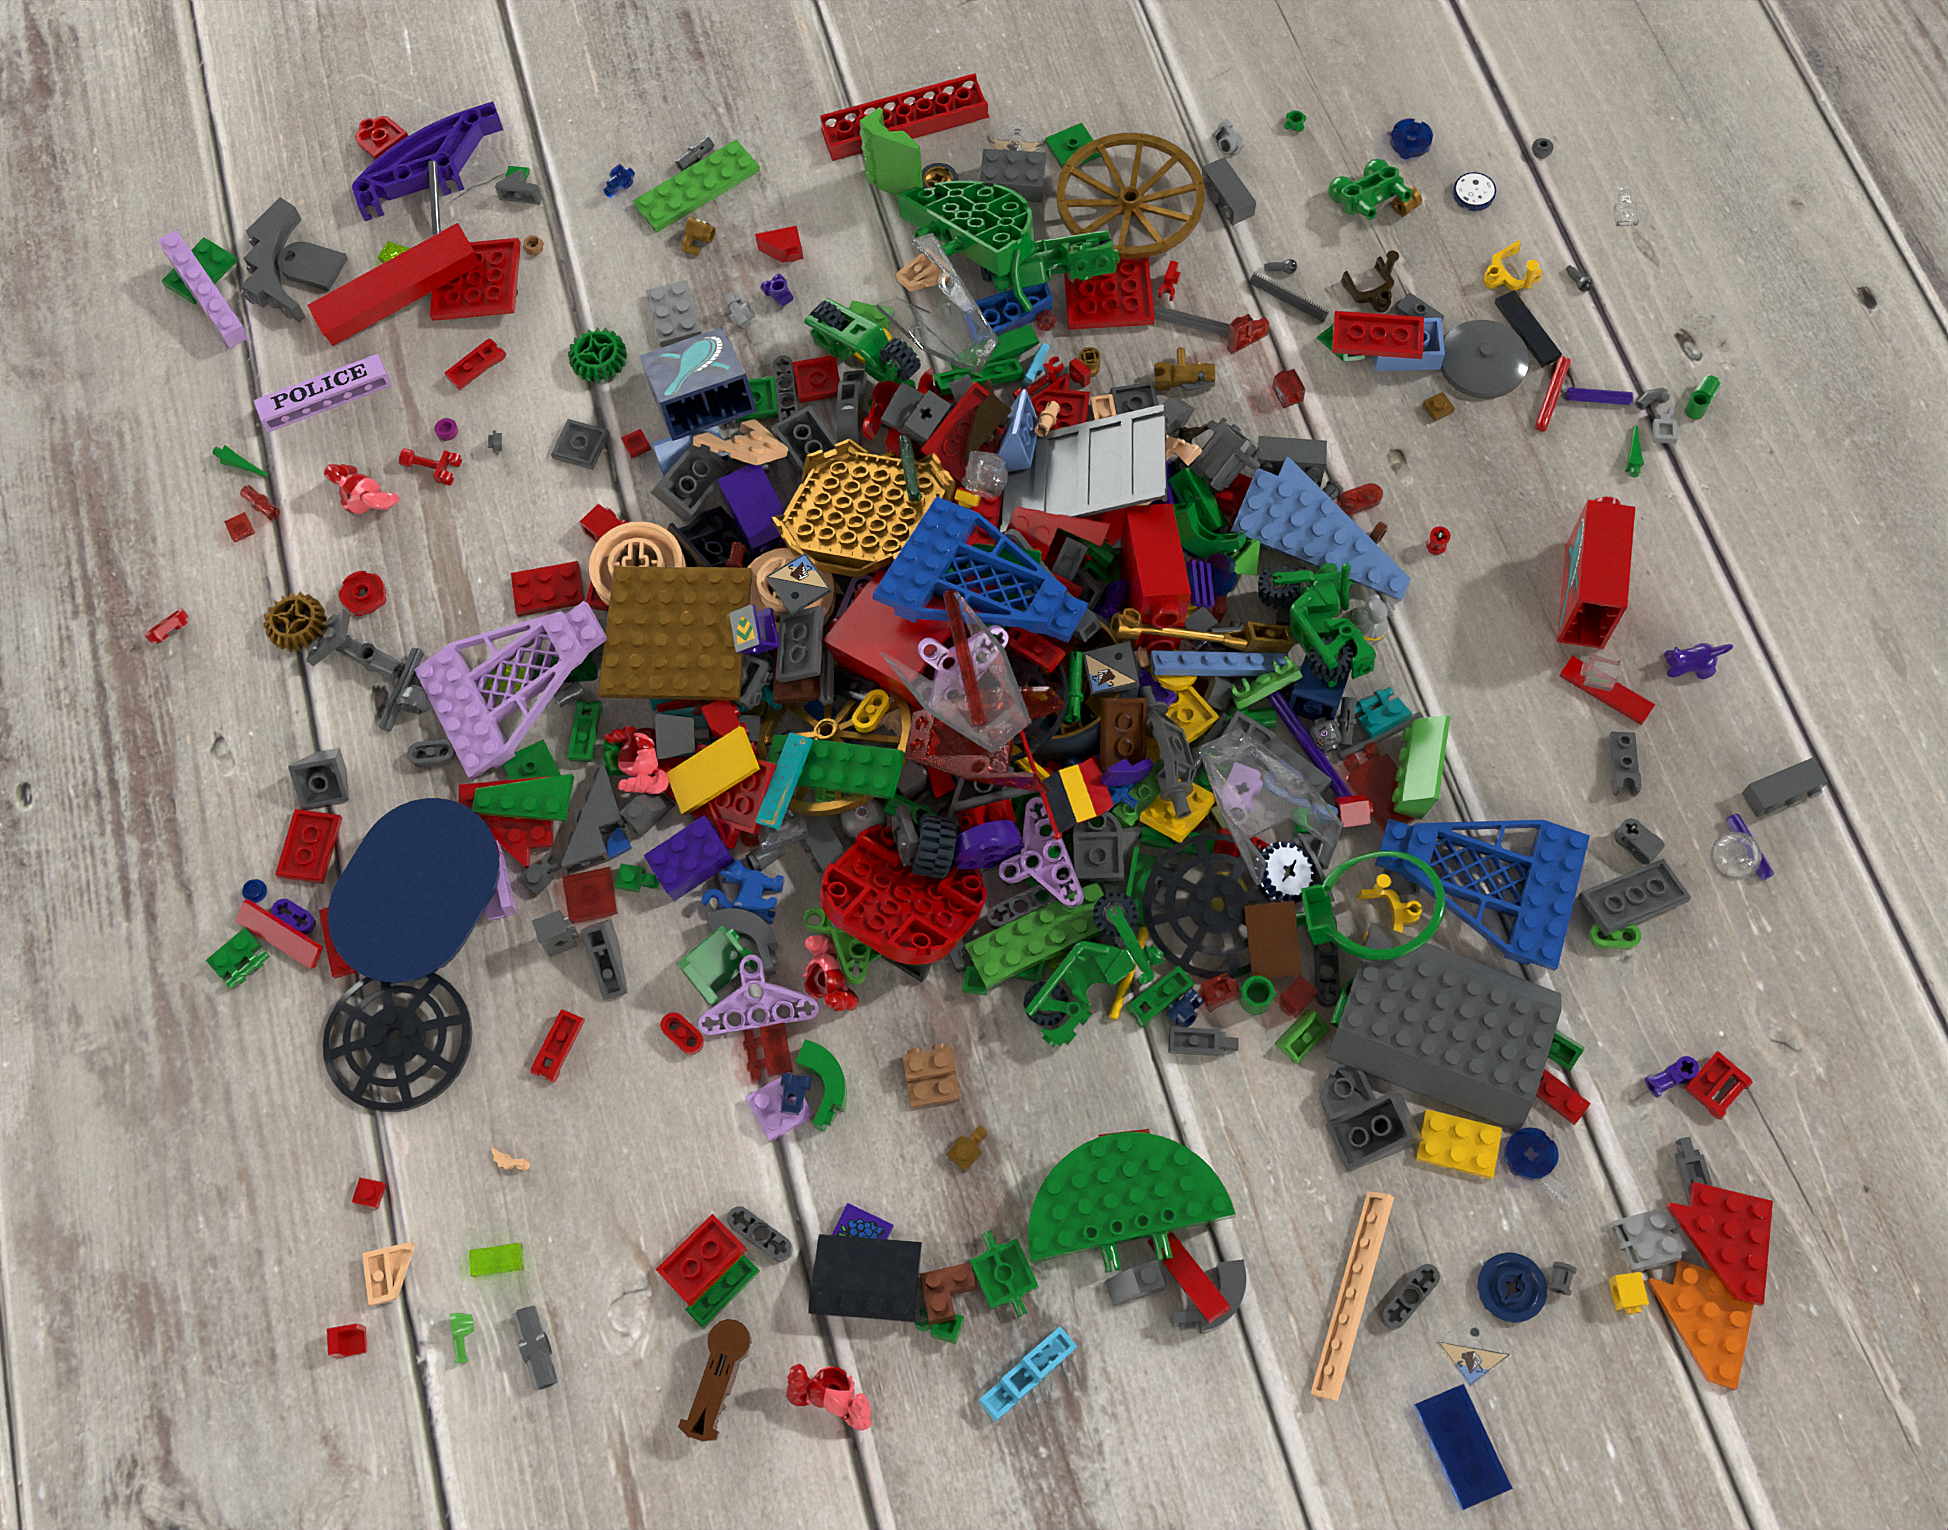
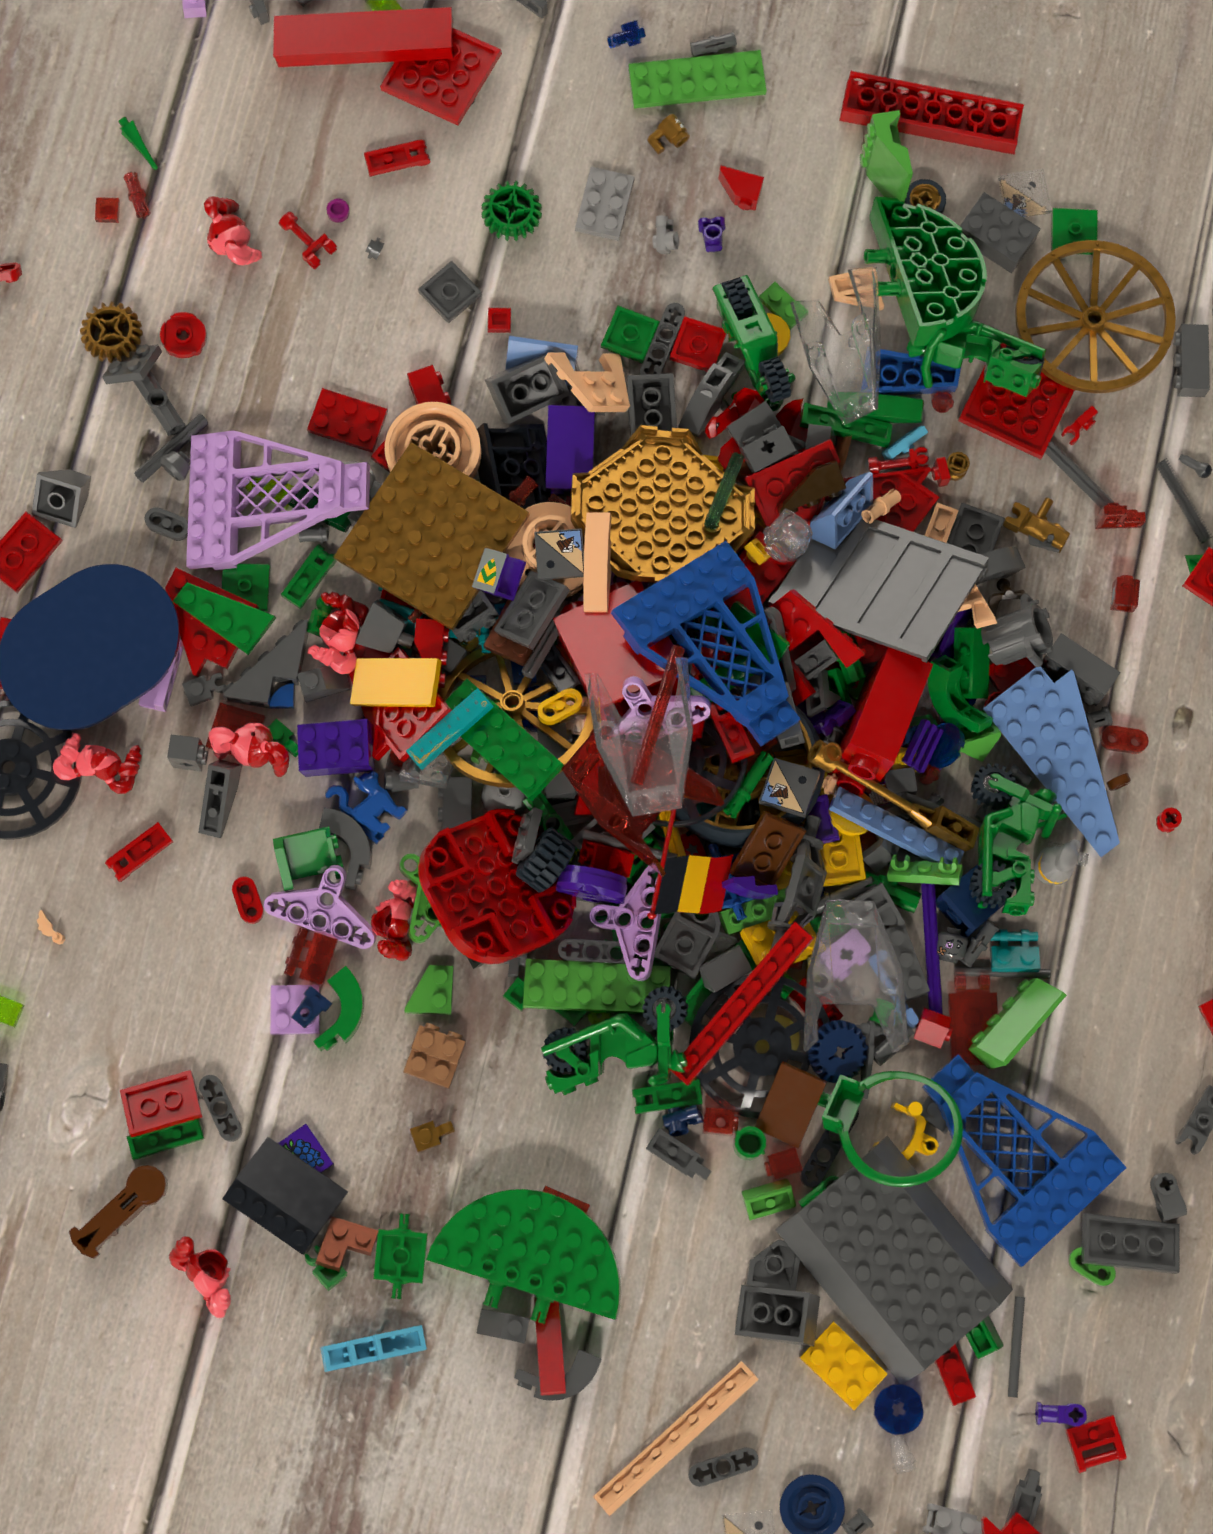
camera: 20 degrees right, 10 degrees up
lavender brick [253,354,392,432] -> none
medium nougat plate [523,235,544,255] -> none
dark blue brick [639,327,758,441] -> none
yellow bar [1108,927,1148,1020] -> none
none -> hair [53,733,142,794]
none -> hair [208,722,290,777]
none -> bright green wing [404,965,454,1015]
none -> light nougat slope [583,512,612,612]
none -> red plate [671,922,814,1086]
none -> dark grey slope [699,945,752,992]
none -> dark grey bar [1008,1296,1025,1398]

